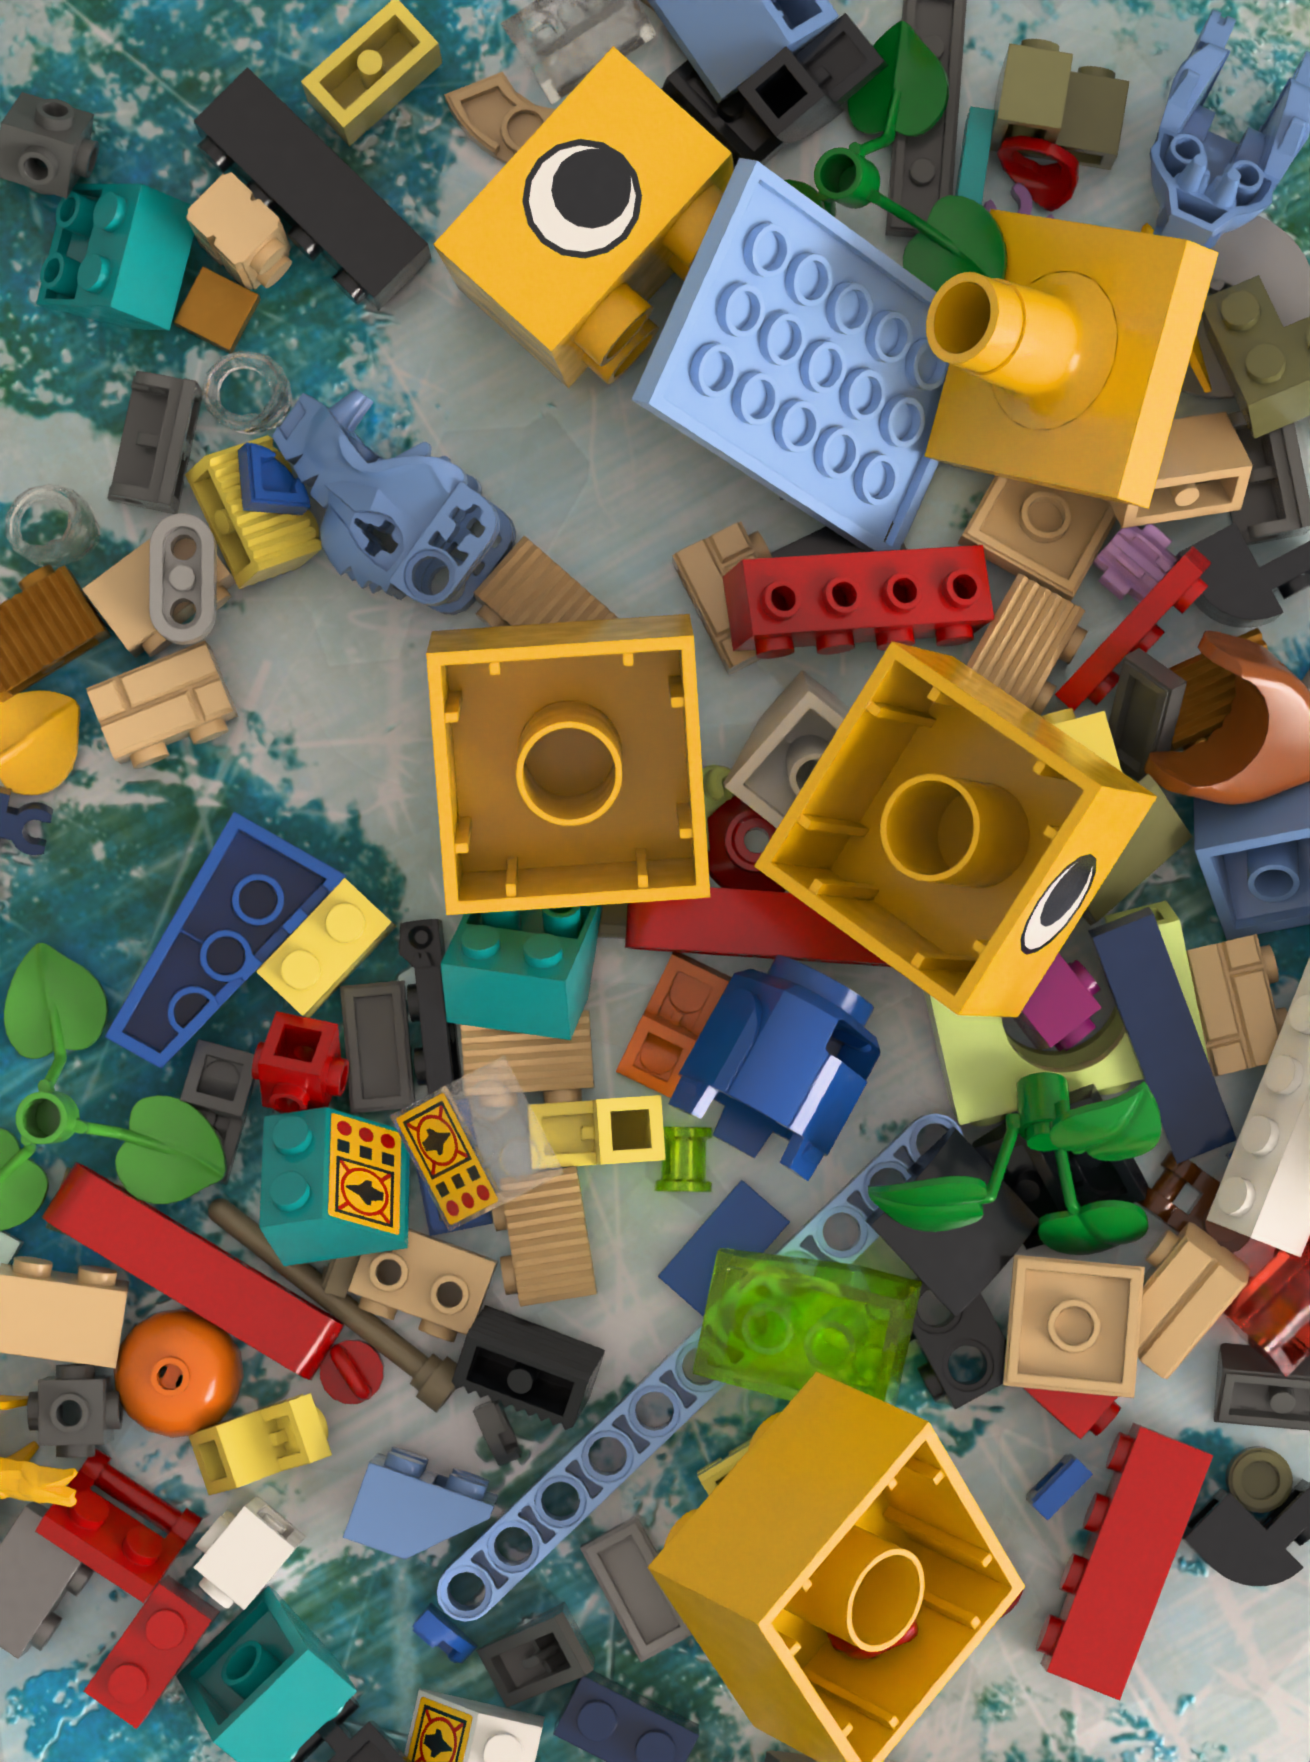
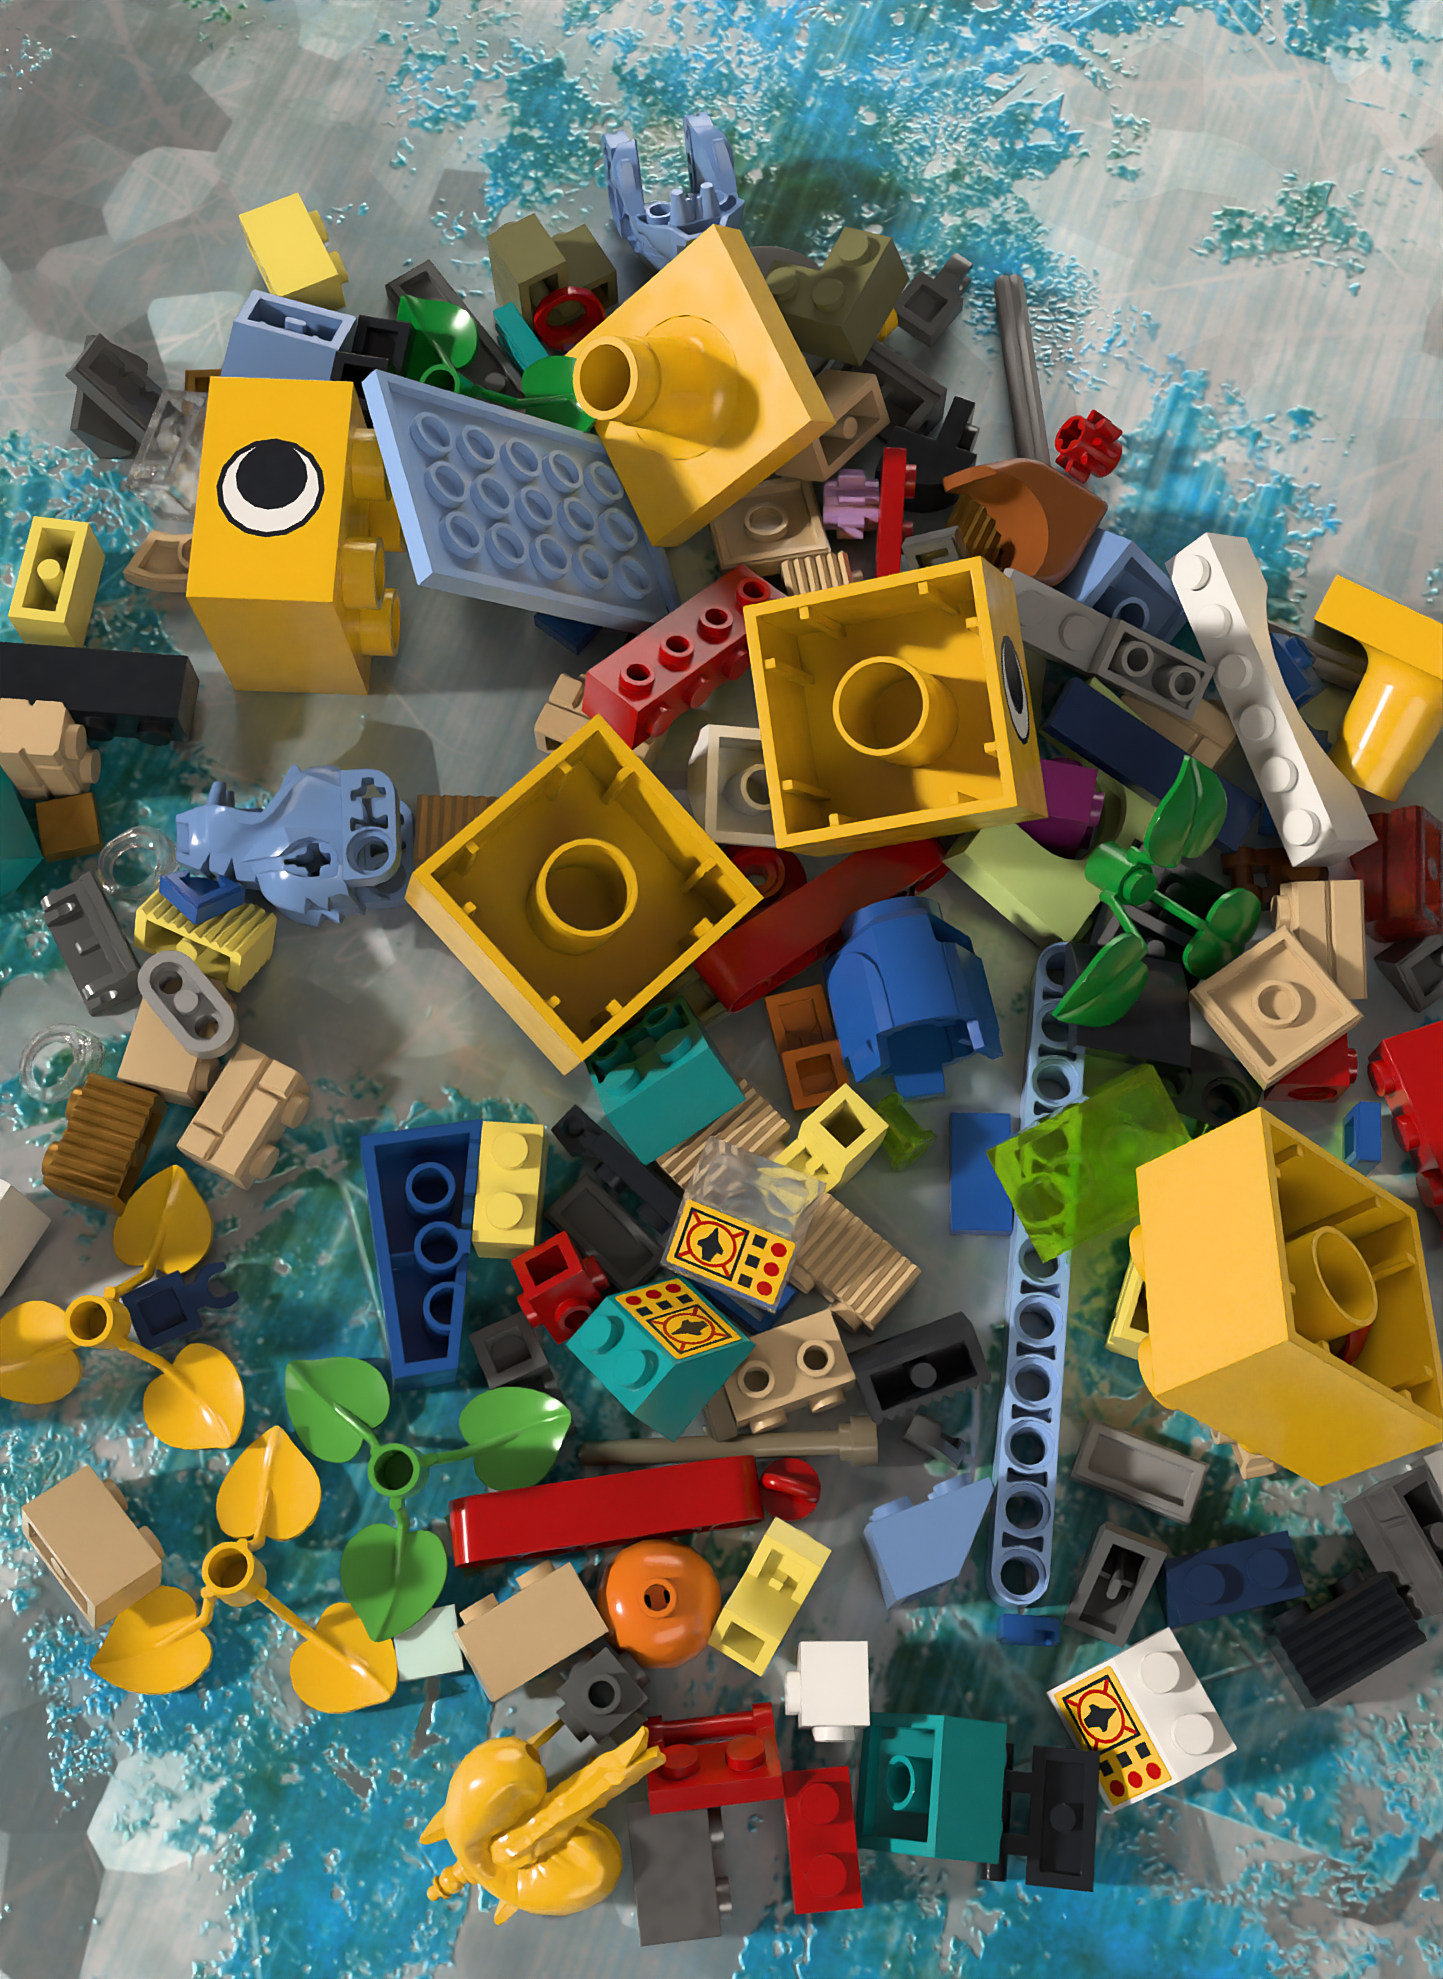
camera: 40 degrees left, 15 degrees down
none -> light grey slope [1003,568,1215,721]

